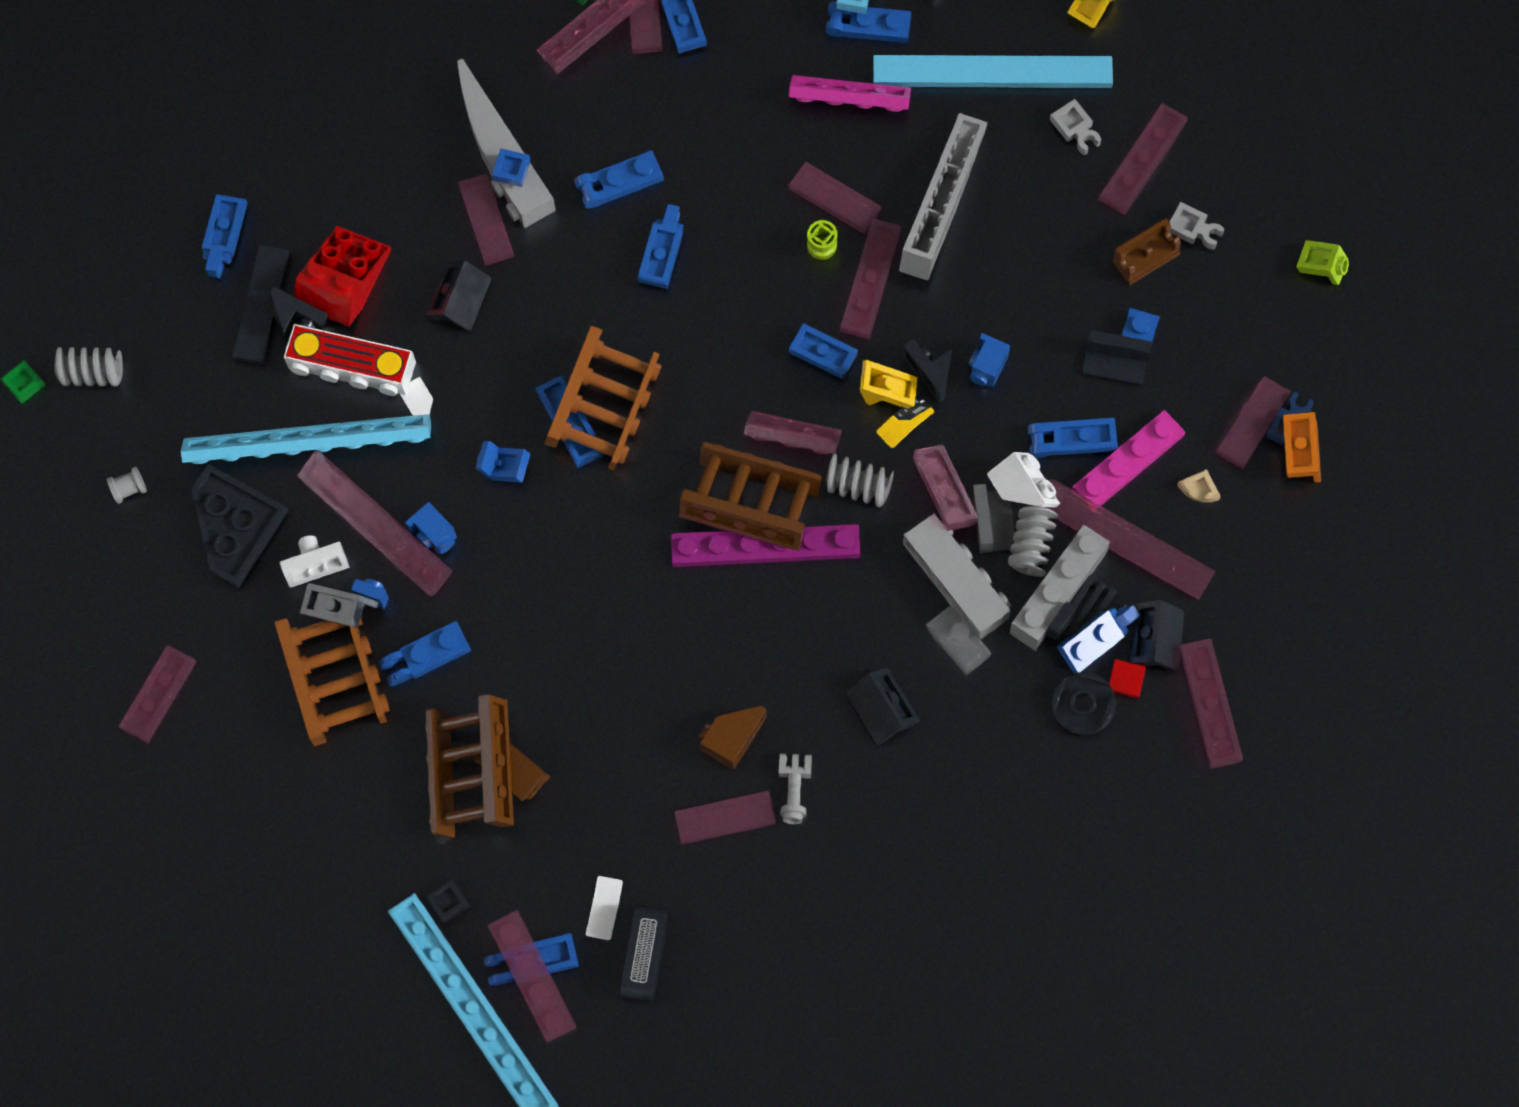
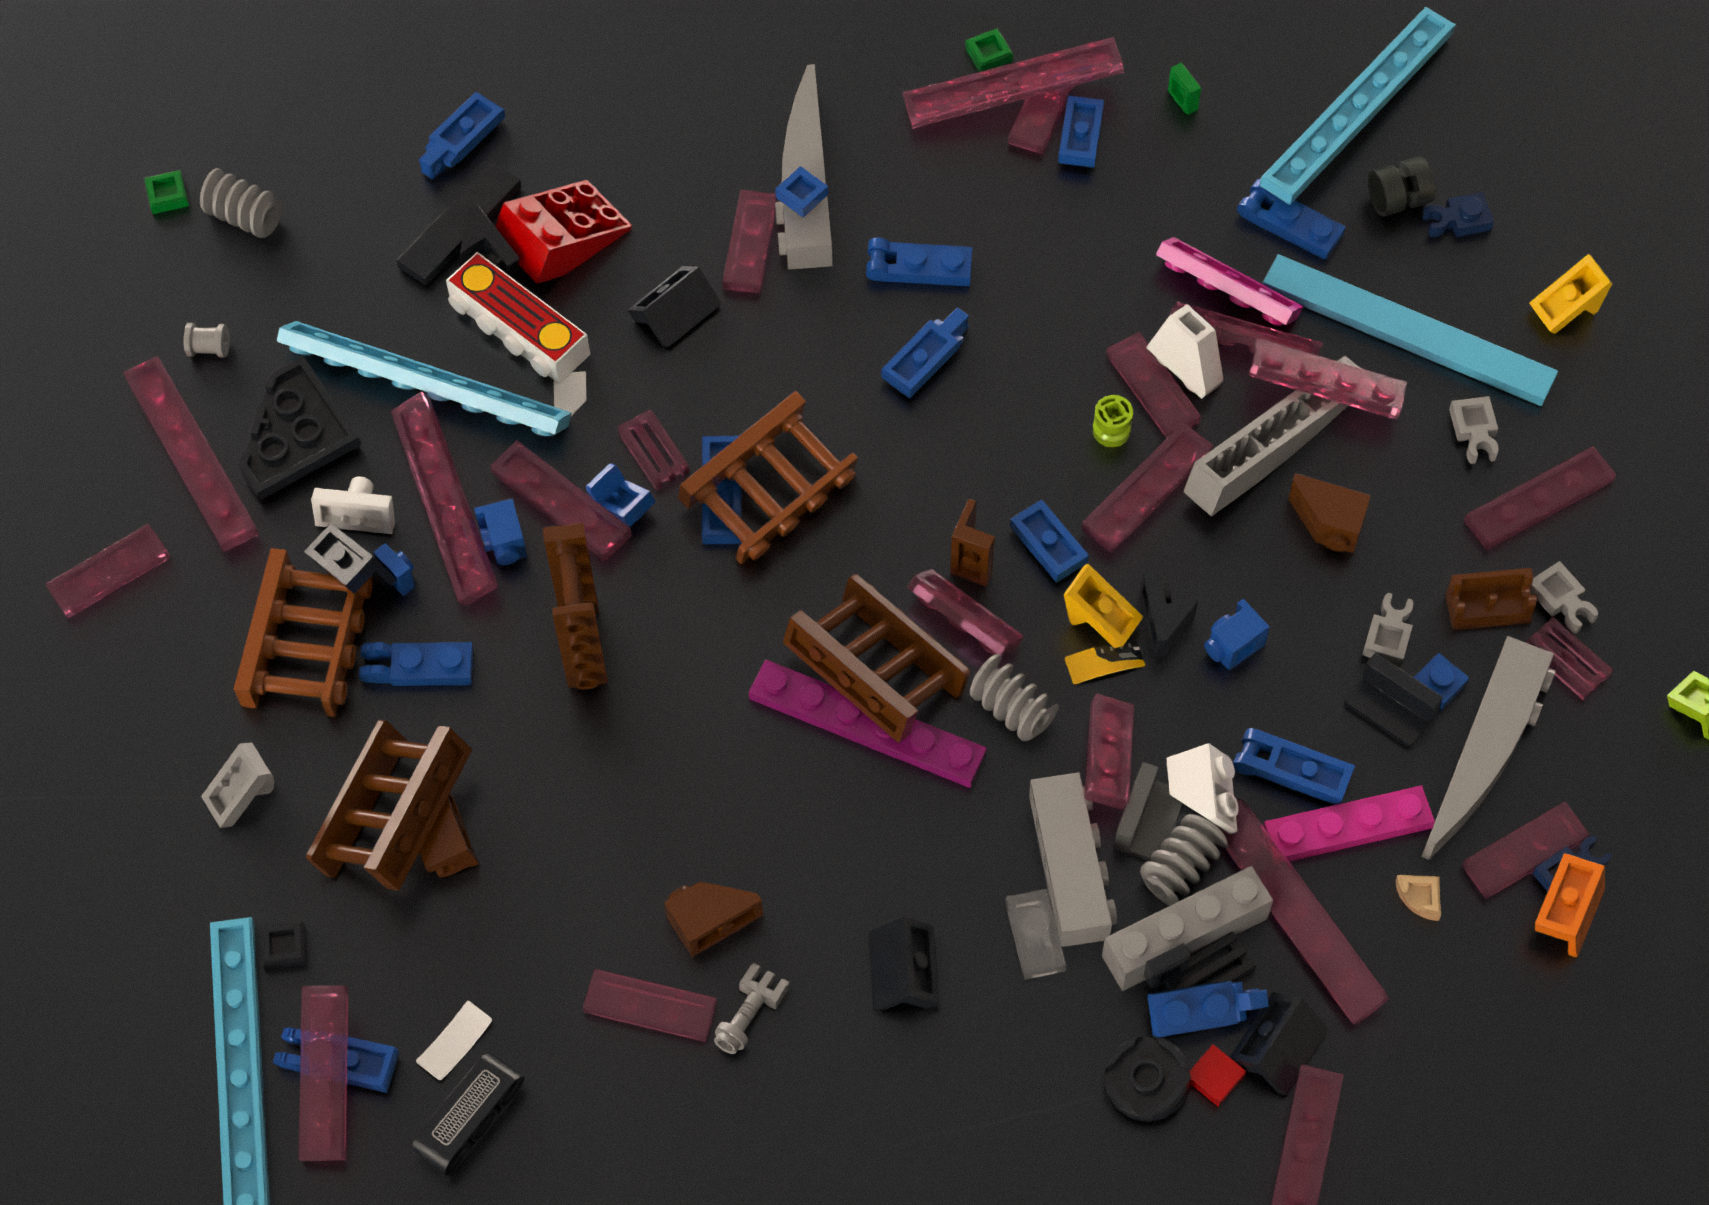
camera: 25 degrees right, 10 degrees down
none -> clear pink plate [123,356,259,552]
none -> light grey tile [201,742,274,828]
none -> clear pink plate [490,440,632,562]
none -> reddish brown fence [543,522,608,689]
none -> clear pink tile [617,409,690,490]
none -> reddish brown panel [950,499,995,587]
none -> white slope [1146,304,1224,399]
none -> clear pink plate [1170,302,1323,367]
none -> clear pink plate [1249,339,1407,419]
none -> reddish brown slope [1288,473,1371,553]
none -> light grey plate [1362,593,1413,666]
none -> light grey slope [1422,636,1556,860]
none -> clear pink tile [1525,617,1613,700]

